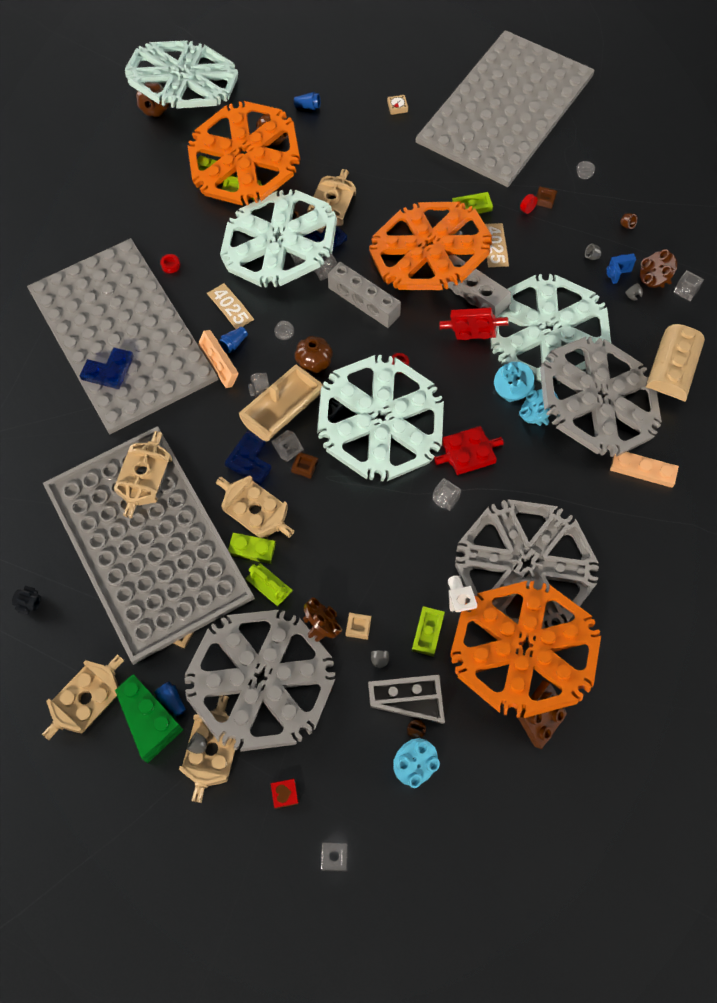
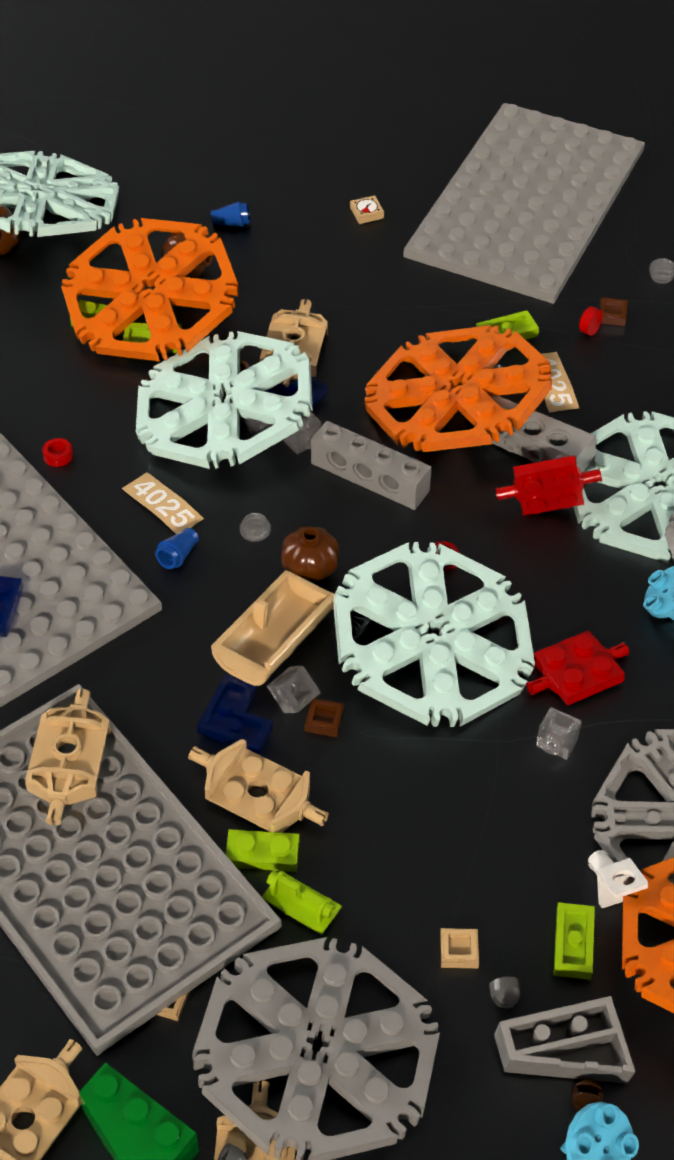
camera: 10 degrees left, 15 degrees down
blue cone [154,681,186,718] -> none
light nougat plate [198,330,239,388] -> none
clear plate [248,373,270,398] -> none
reddish brown plate [303,597,342,642] -> none
medium azure plate [494,362,535,402] -> none

